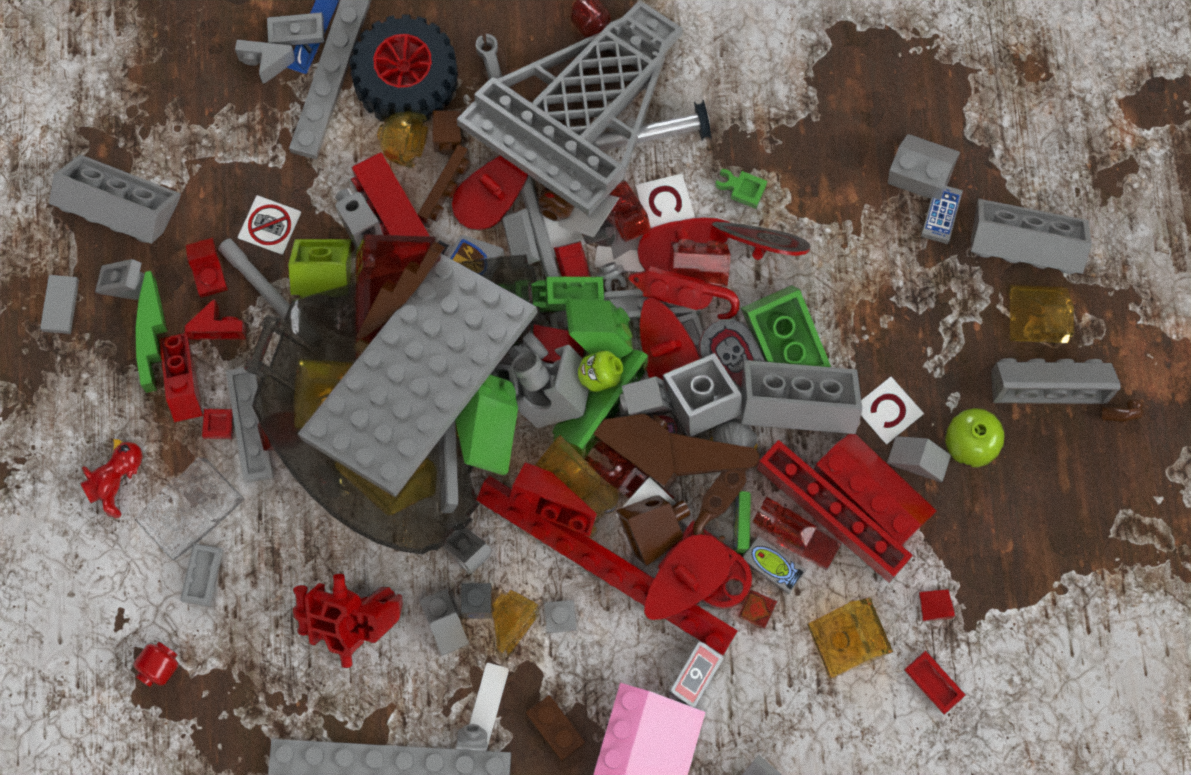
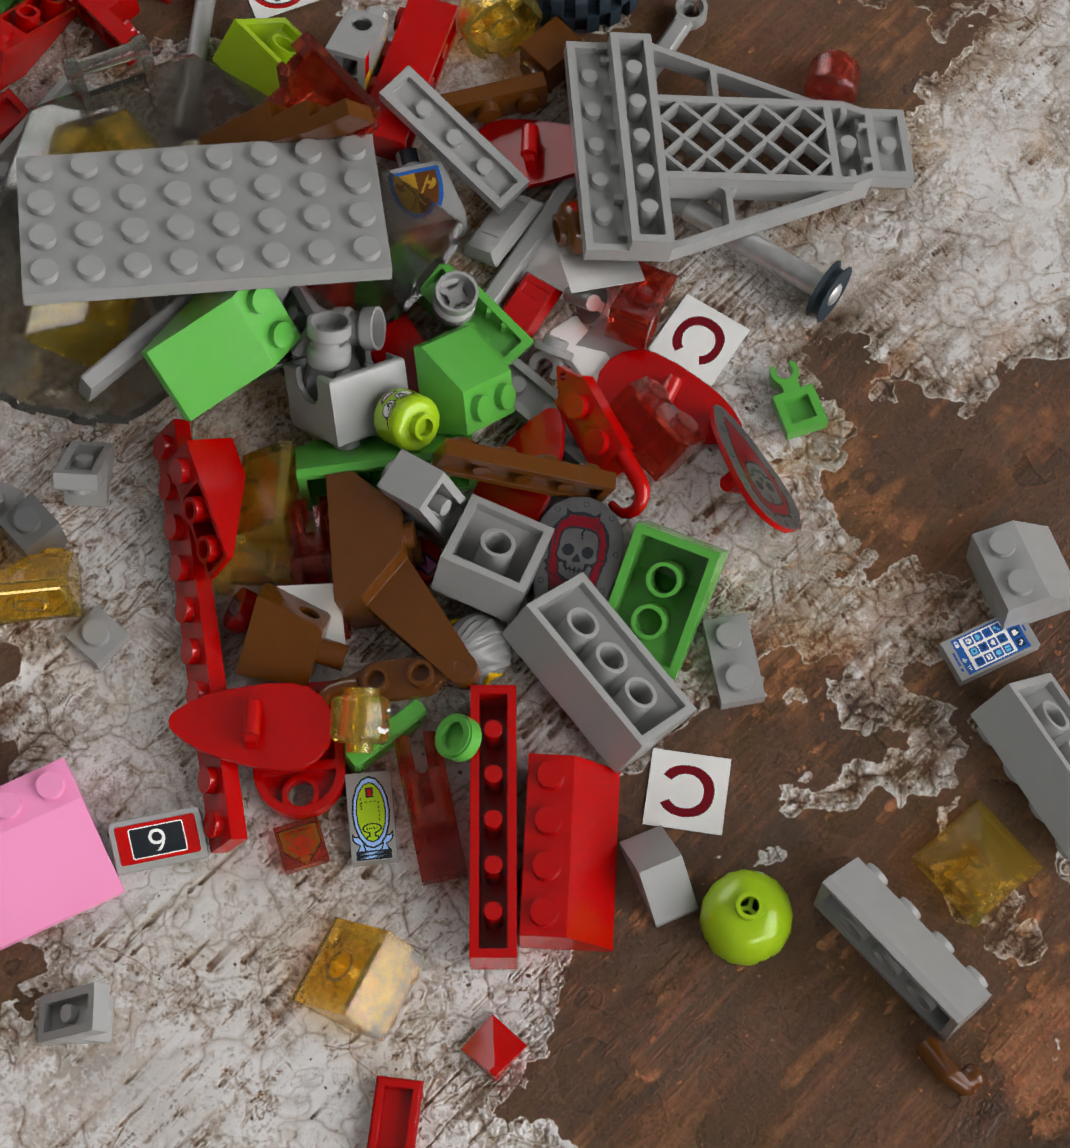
camera: 50 degrees right, 5 degrees down
none -> red tile [223,587,258,634]
none -> clear yellow head [330,687,391,754]
none -> light grey plate [378,65,530,214]
none -> reddish brown plate [431,437,616,502]
none -> light grey wheel [432,270,479,327]
none -> bright green tile [435,713,482,762]
none -> light grey plate [702,613,766,710]

